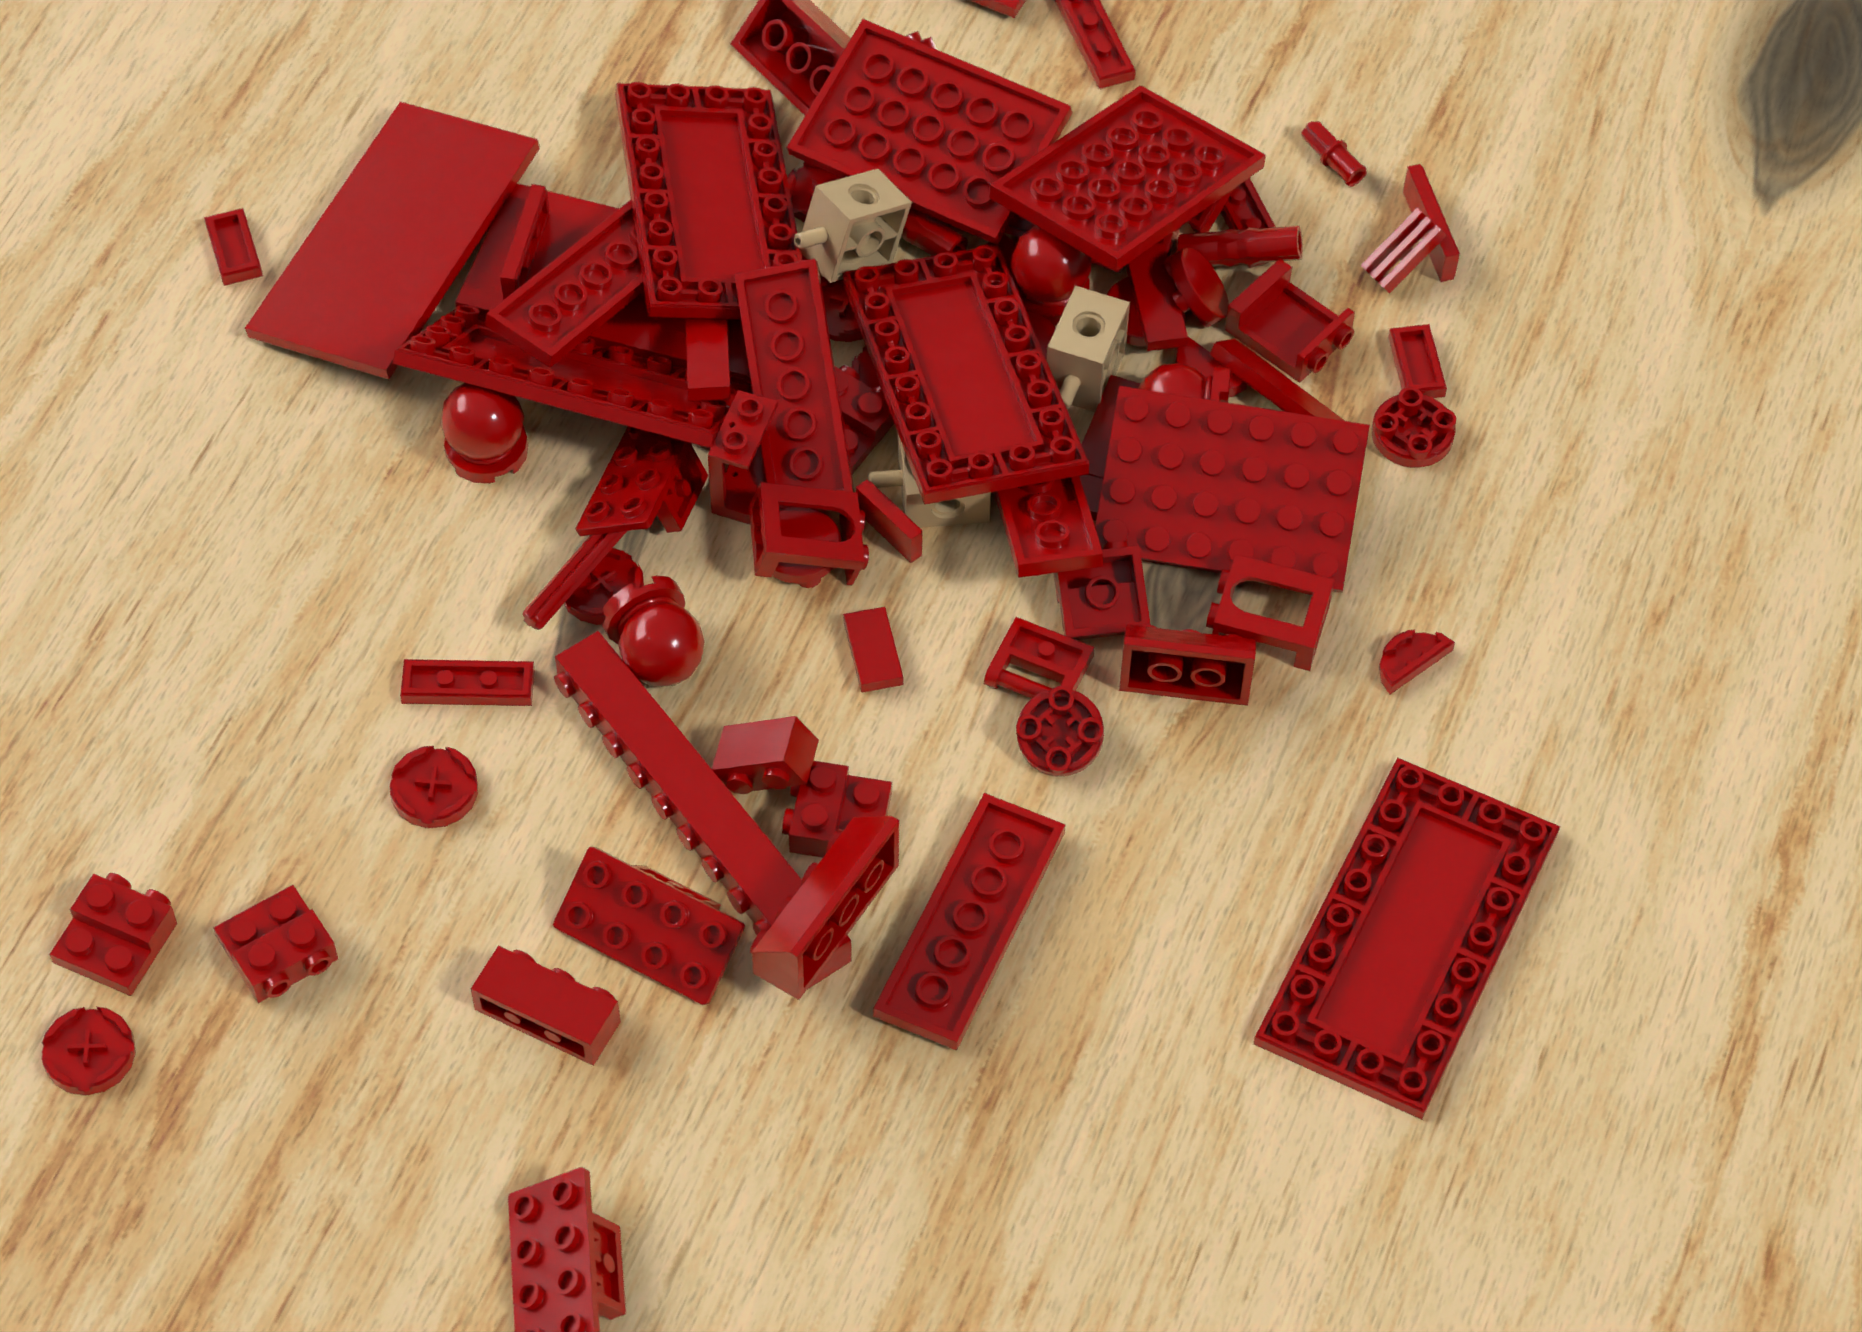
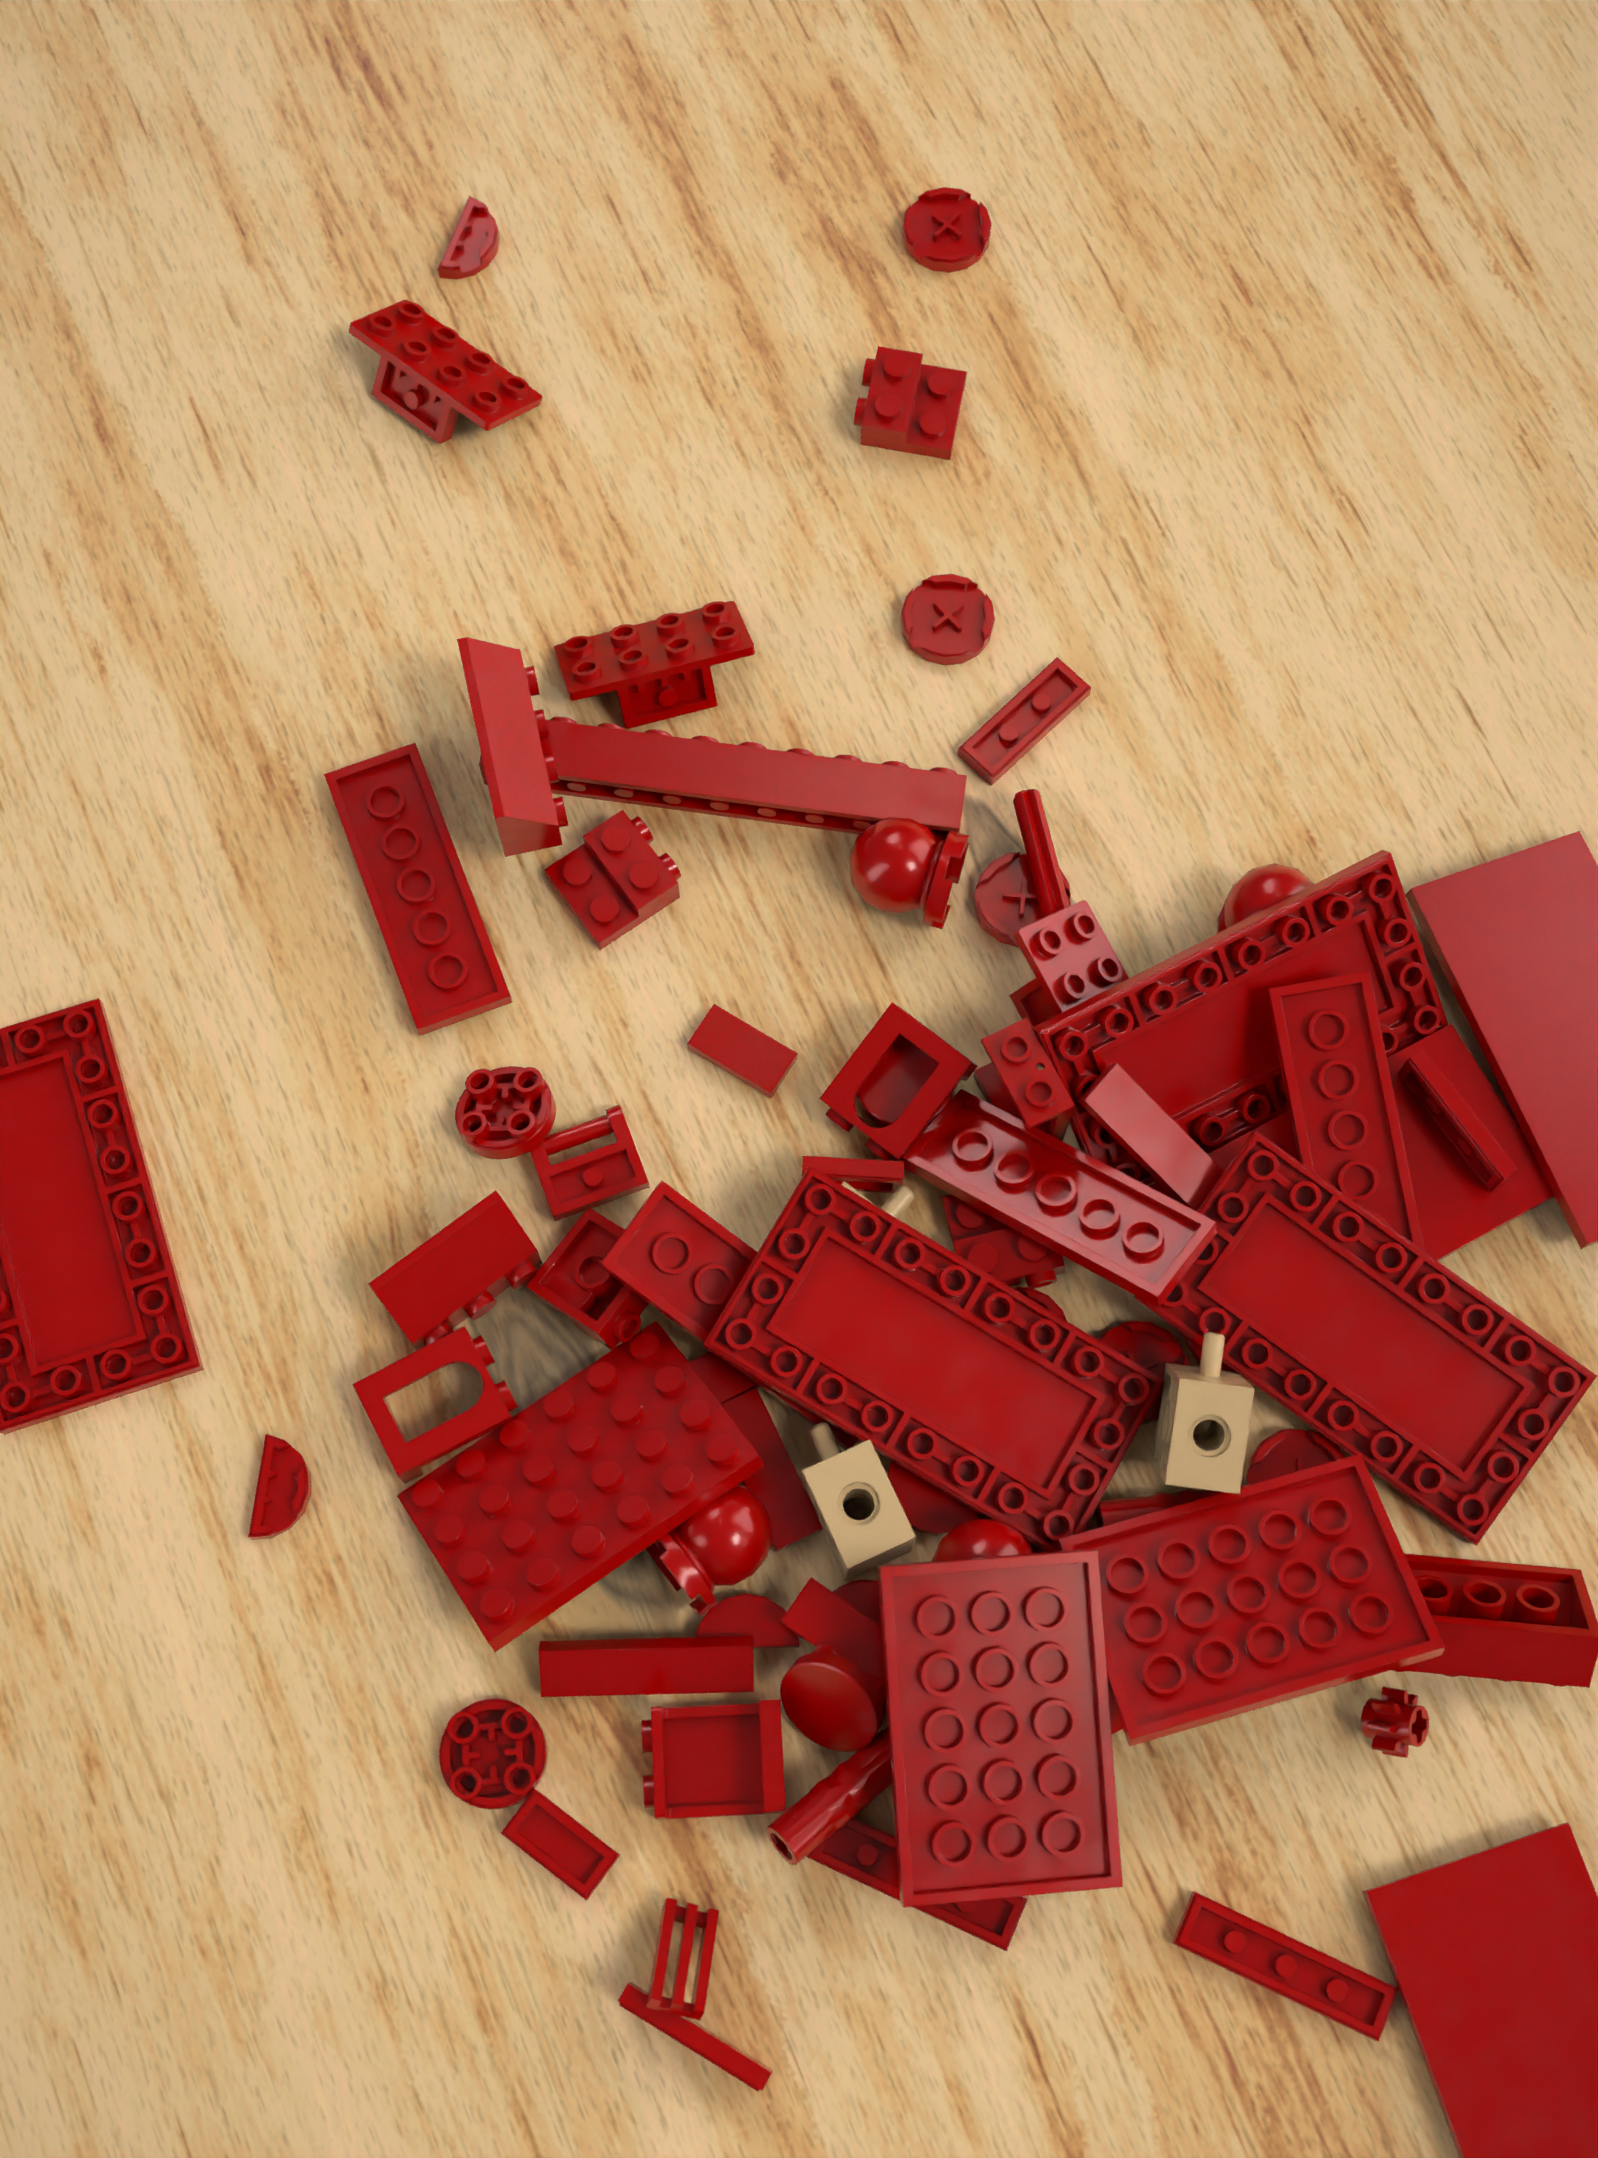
camera: 135 degrees right, 15 degrees up
red plate [49,873,178,996] -> none
red brick [471,945,621,1066] -> none
red brick [711,716,819,794] -> none
red axle [1301,121,1367,187] -> none

